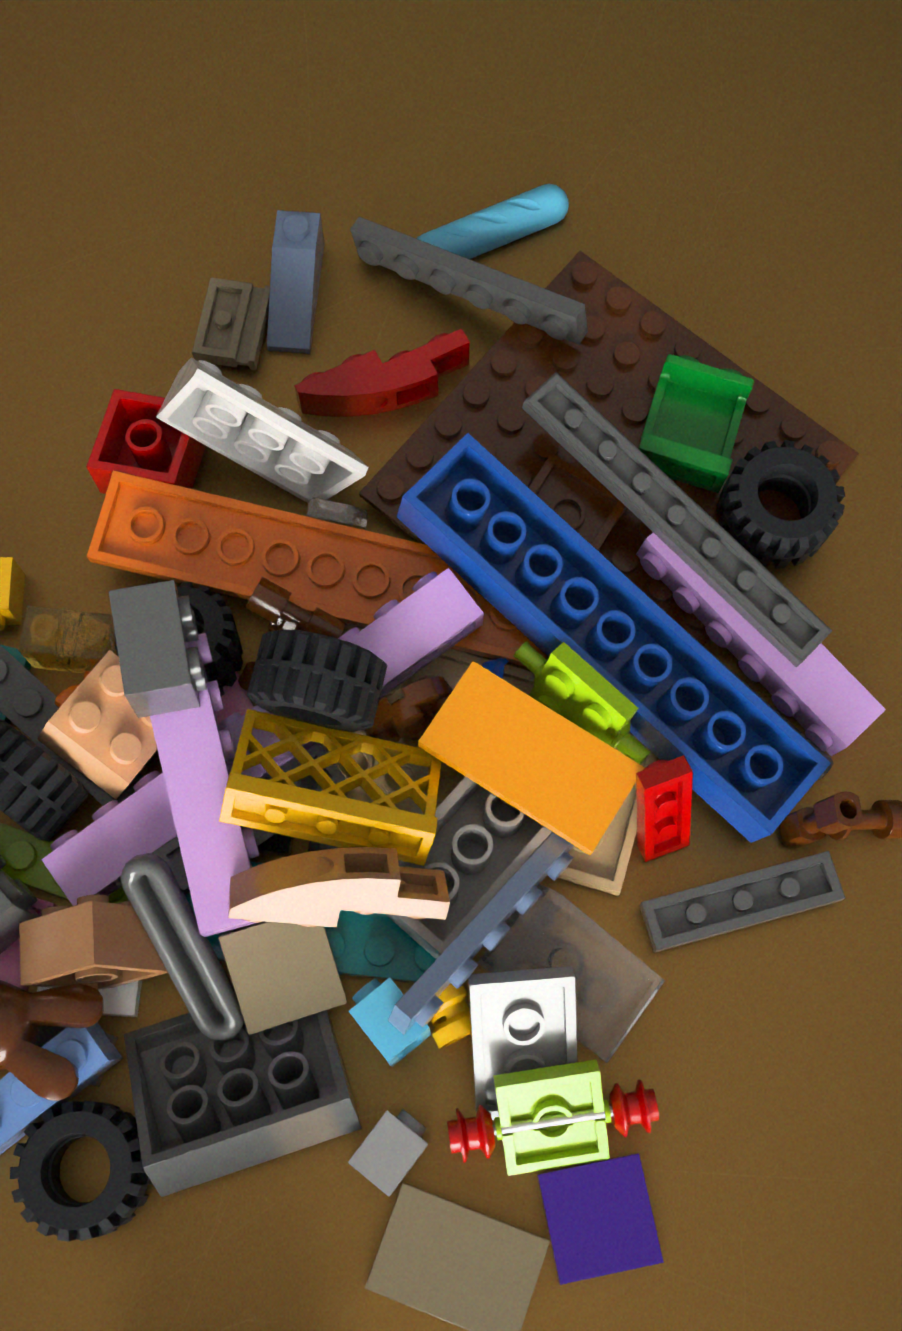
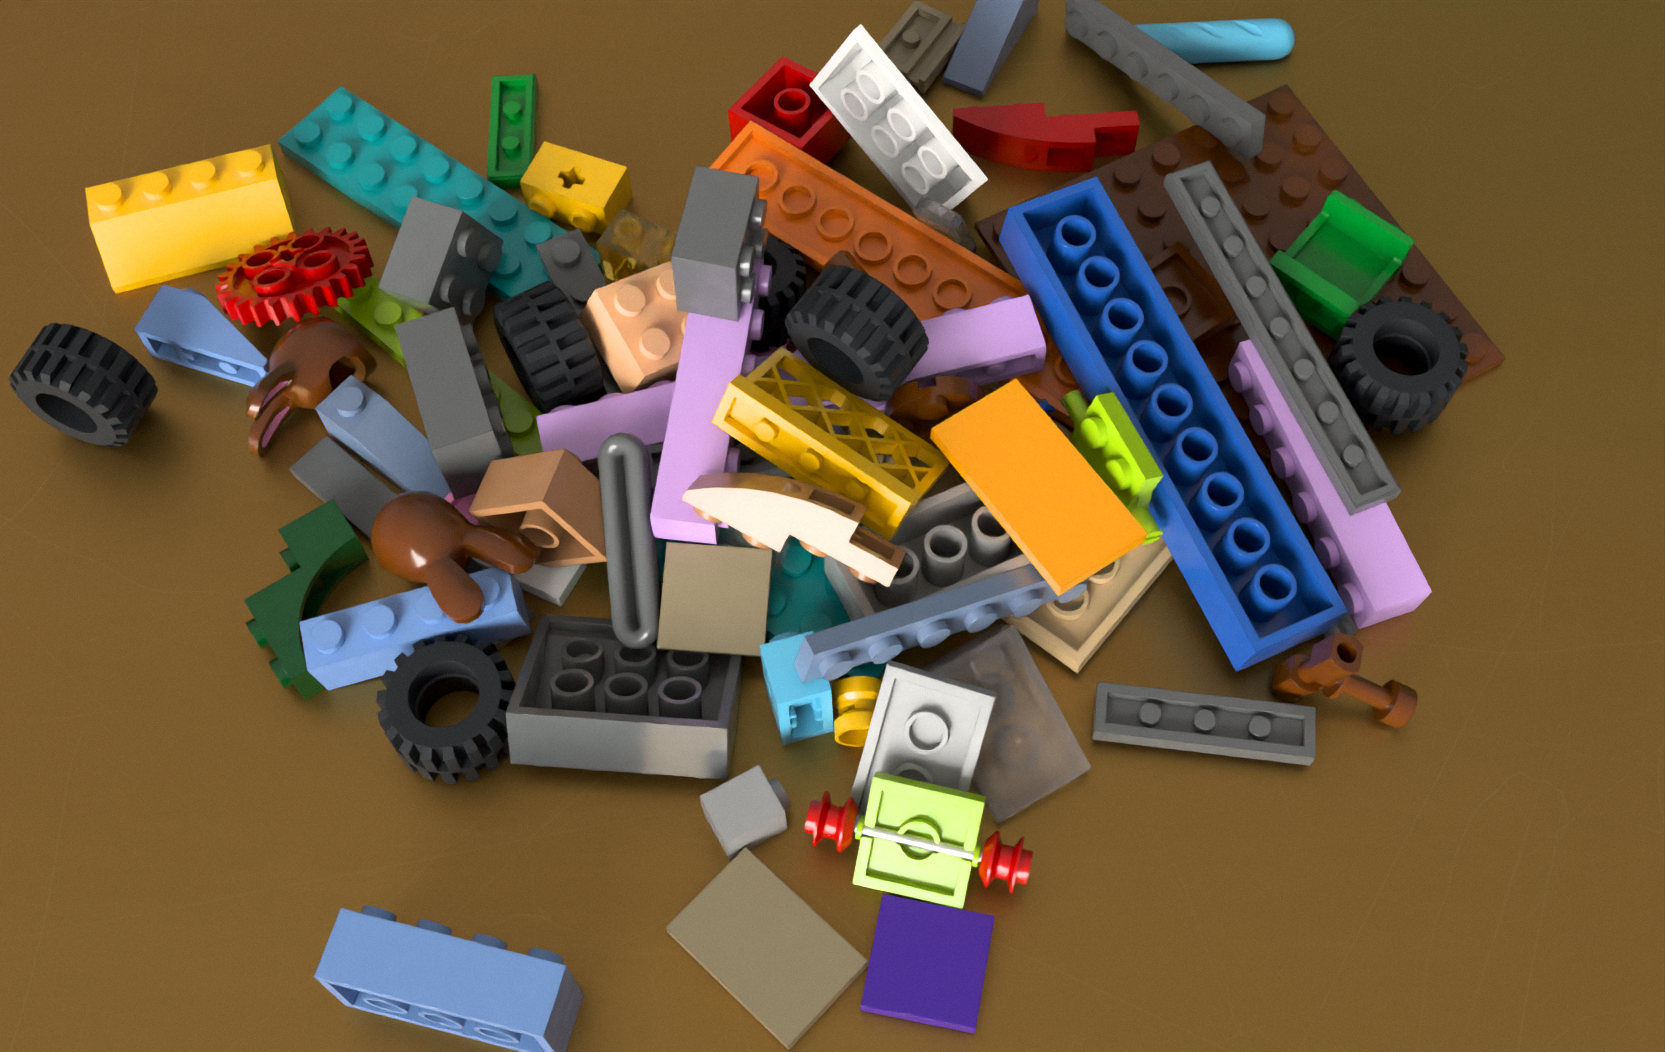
camera: 25 degrees right, 10 degrees down
red plate [636,755,693,862] -> none

